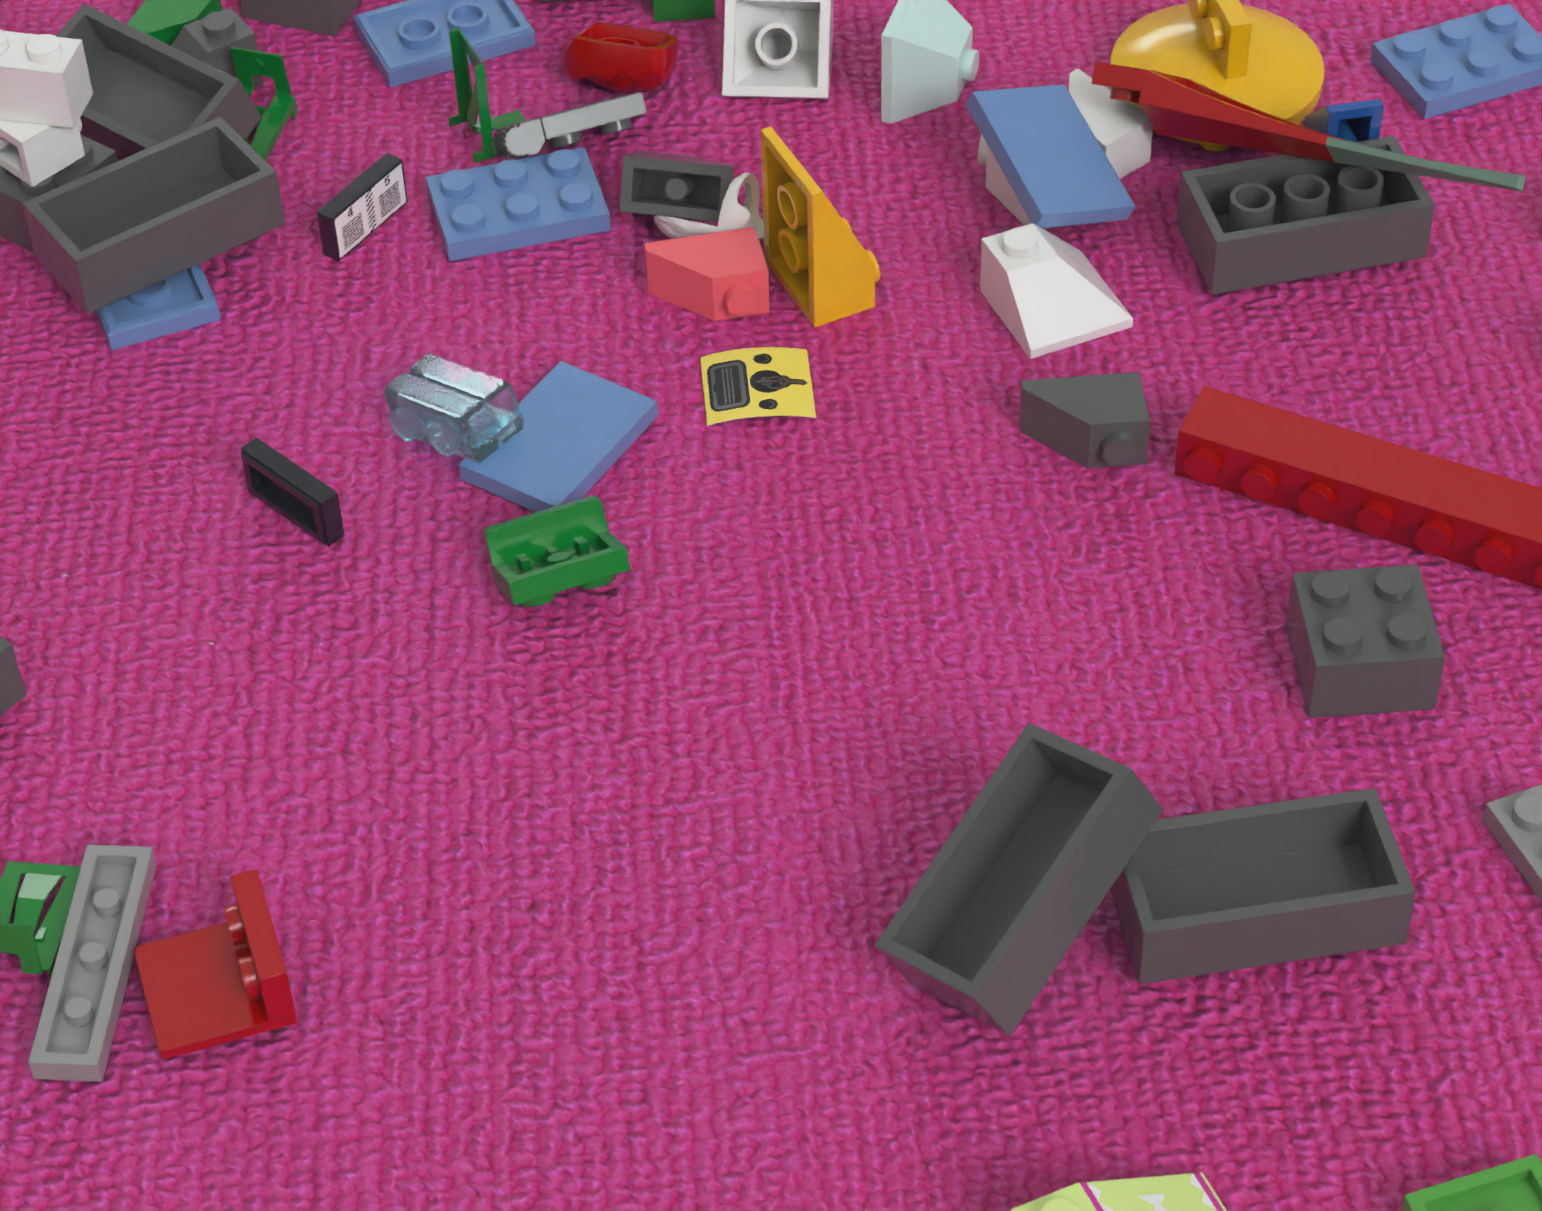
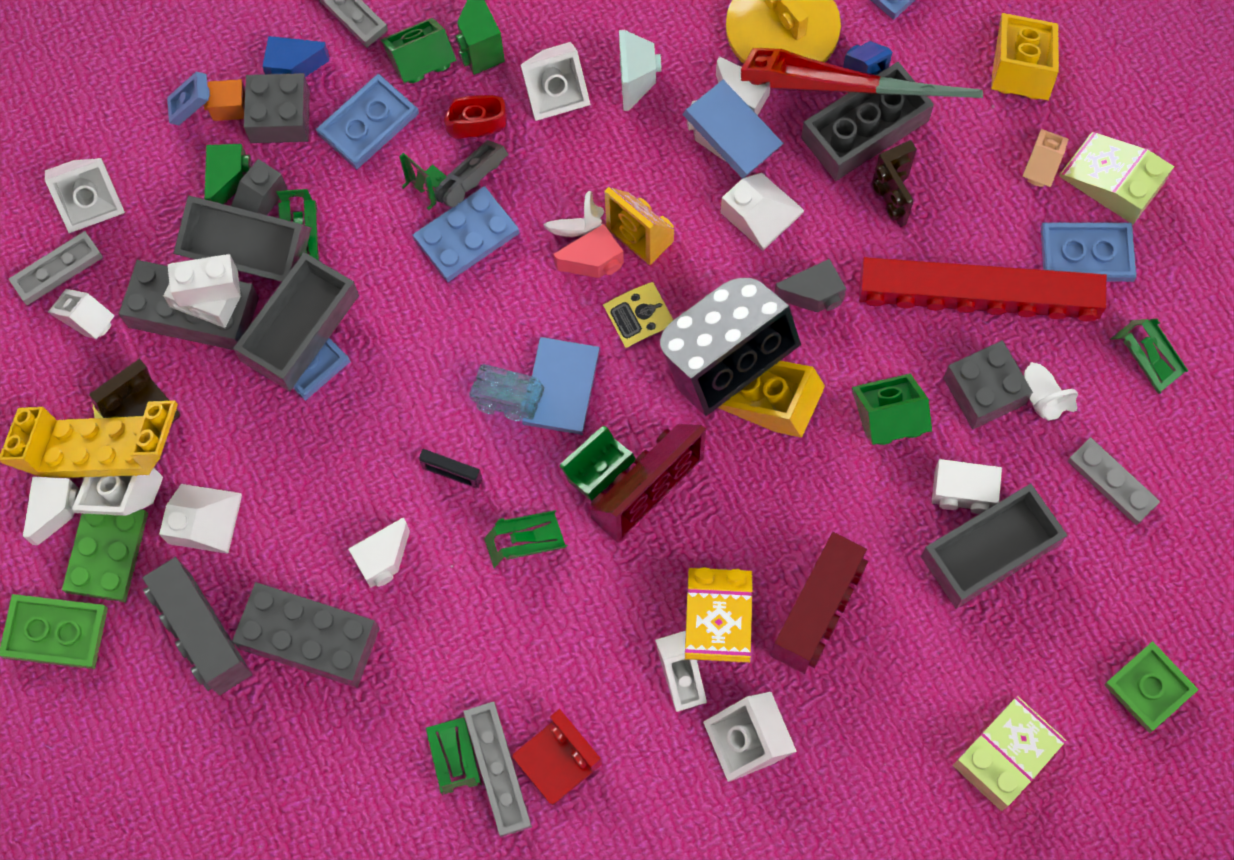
camera: 20 degrees left, 25 degrees up
tile [317,153,408,262] -> none
dark grey slope [619,151,735,222] -> none
dark grey piece [874,723,1163,1037] -> none
none -> white slope [348,518,410,588]
none -> green piece [484,510,568,568]
none -> dark red slope [590,424,706,543]
none -> white slope [655,631,707,712]
none -> brick [660,278,801,416]
none -> yellow slope [685,567,752,663]
none -> white slope [703,692,797,782]
none -> yellow slope [718,361,825,438]
none -> dark red brick [771,532,869,674]
none -> green slope [852,373,932,445]
none -> dark brown bracket [872,140,917,227]
none -> white brick [932,459,1002,514]
none -> white piece [1024,362,1078,421]

